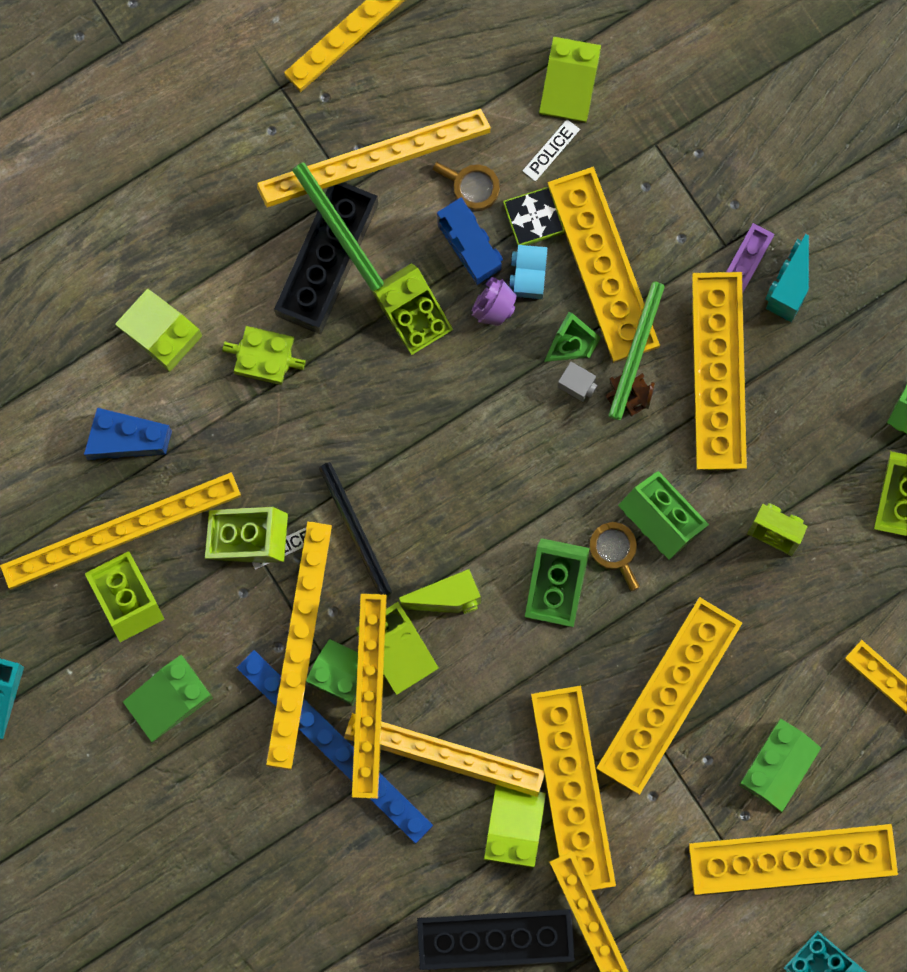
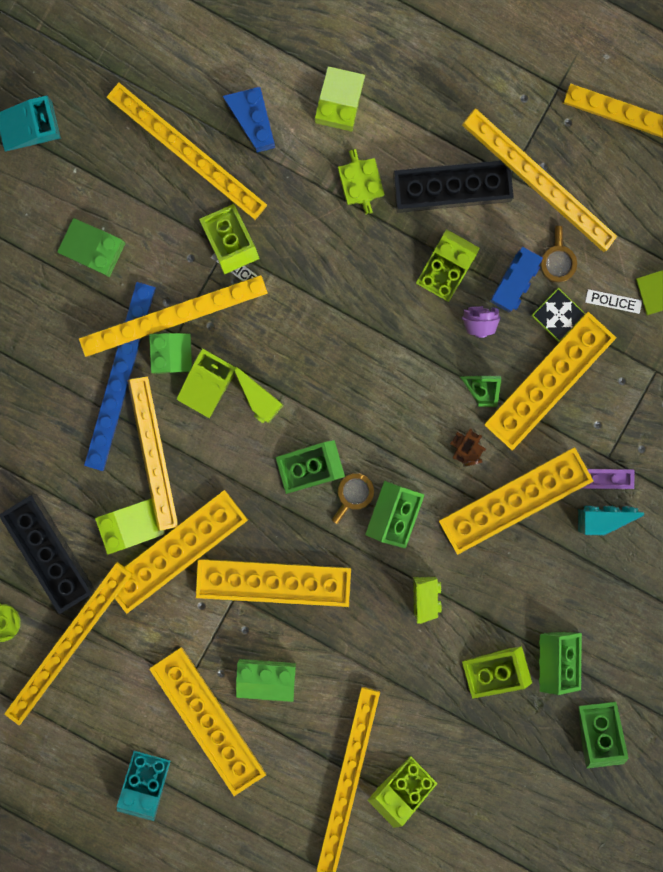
camera: 60 degrees right, 10 degrees up
lime slope [85,551,165,642] -> none
bright green axle [292,163,384,291] -> none
black axle [319,462,392,596] -> none
yellow plate [352,594,387,798] -> none
medium azure brick [509,245,547,299] -> none
light grey brick [558,362,598,402] -> none
bright green axle [609,282,664,420] -> none

